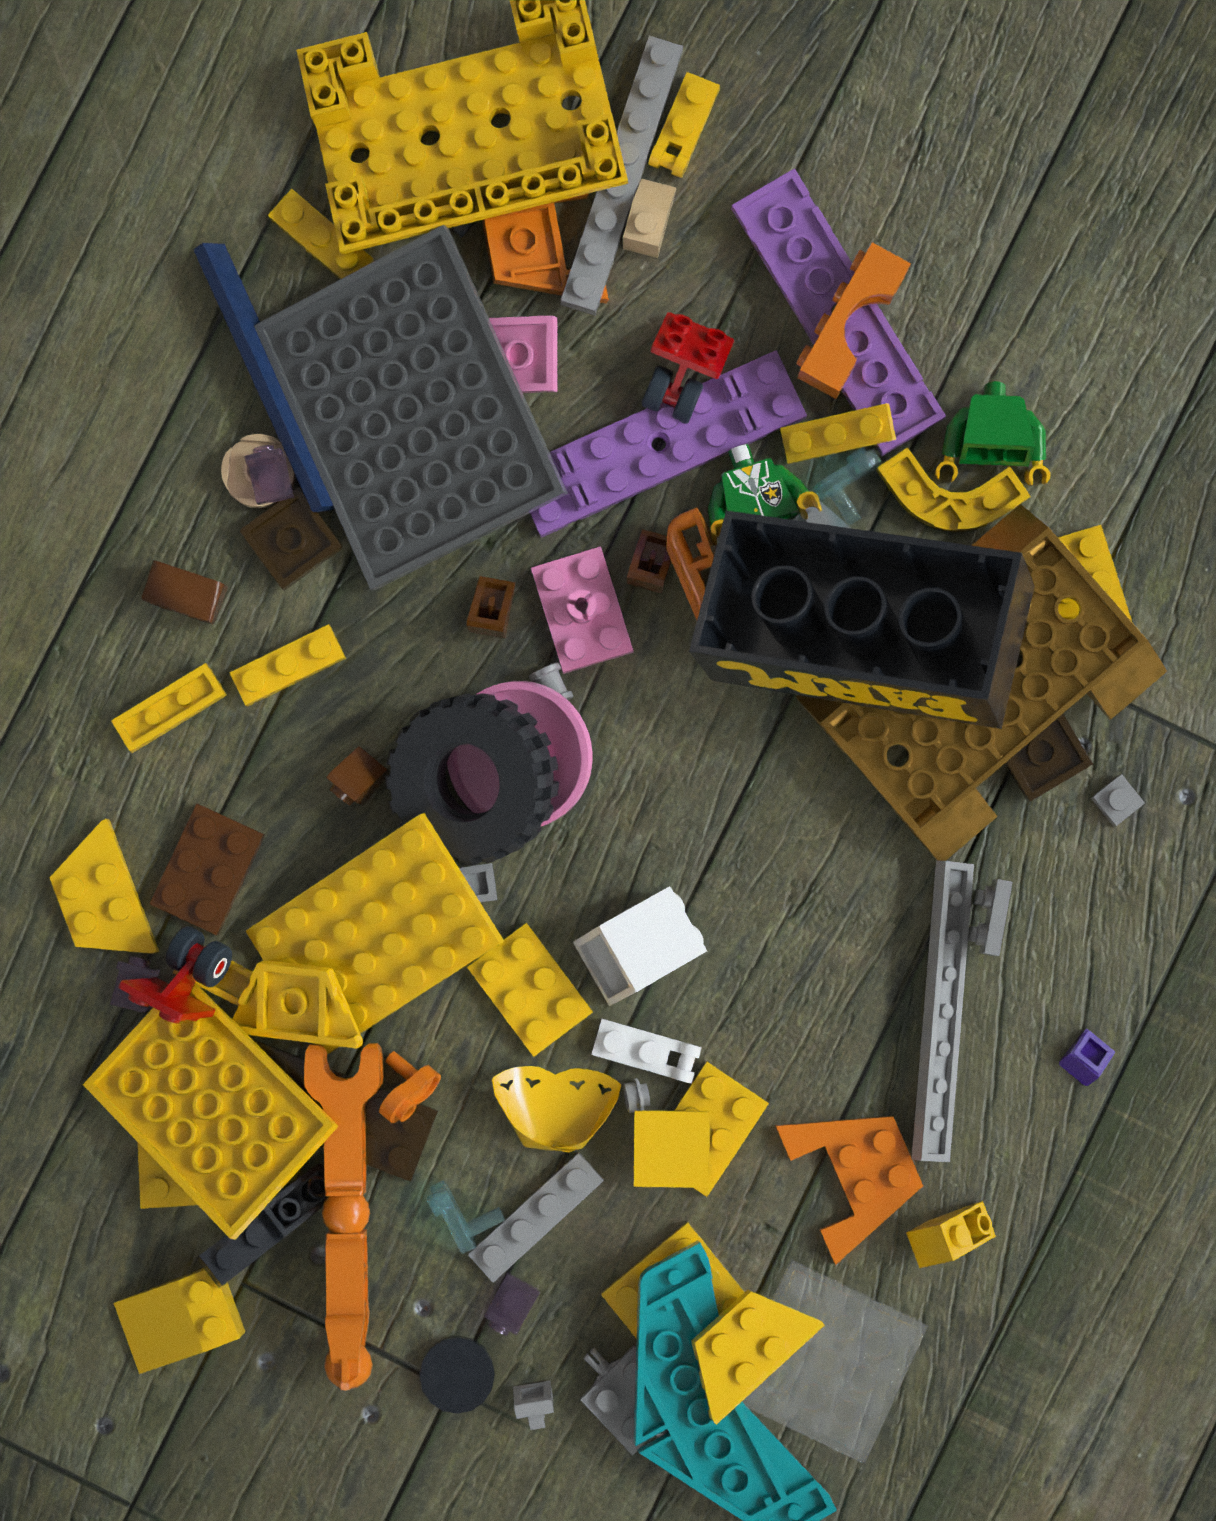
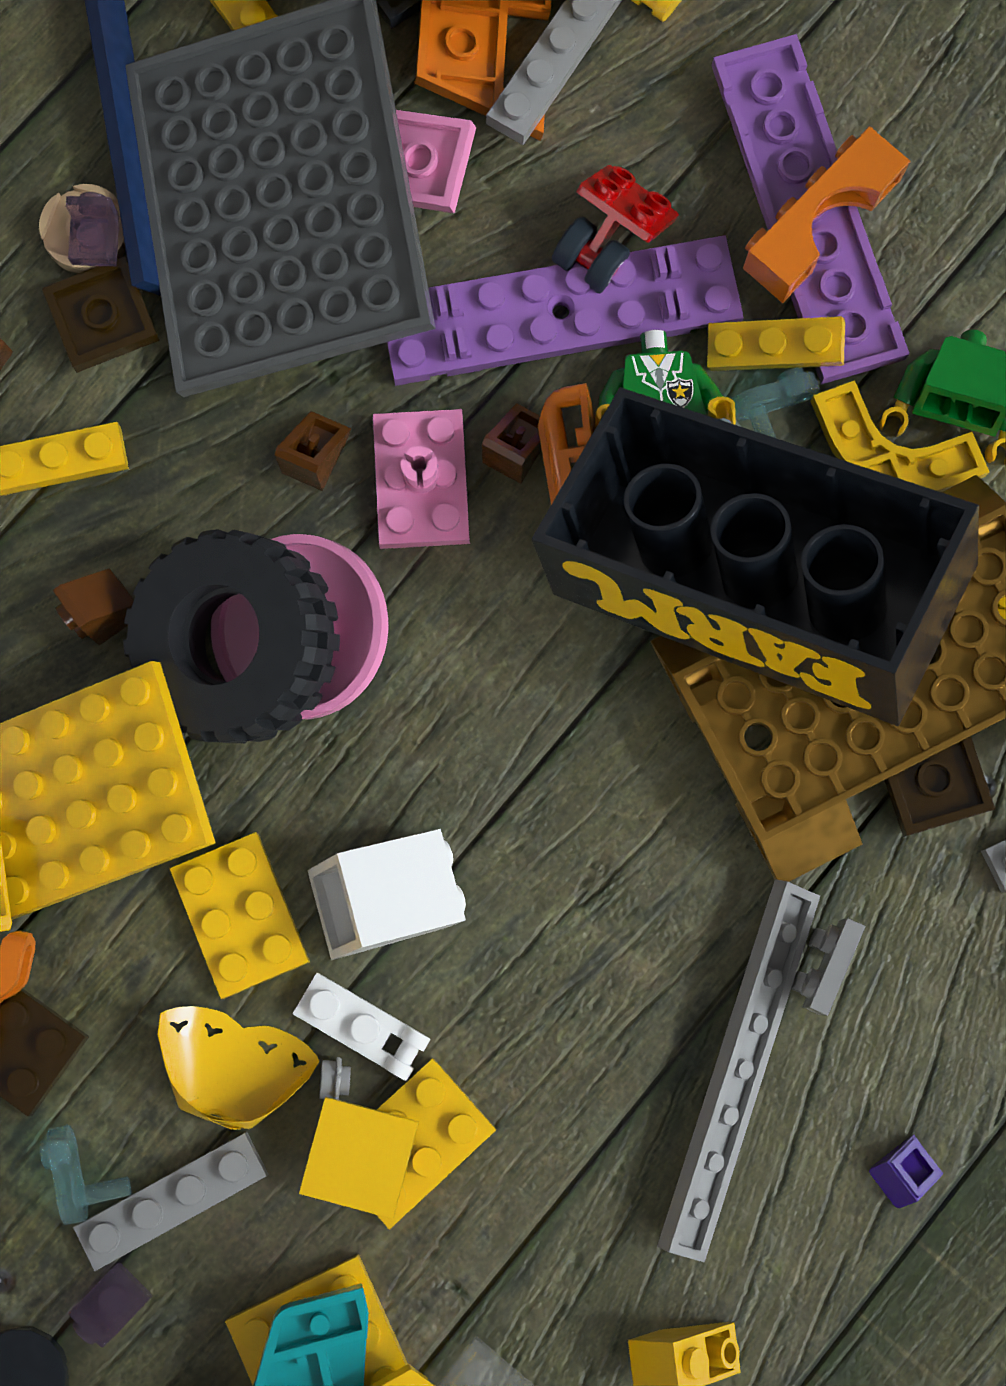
camera: 10 degrees right, 5 degrees down
orange piece [379,1051,441,1123] -> none
light grey plate [459,863,498,903] -> none
light grey bush [529,663,574,700] -> none
tan slope [623,179,676,258] -> none
orange wing [775,1116,923,1265] -> none

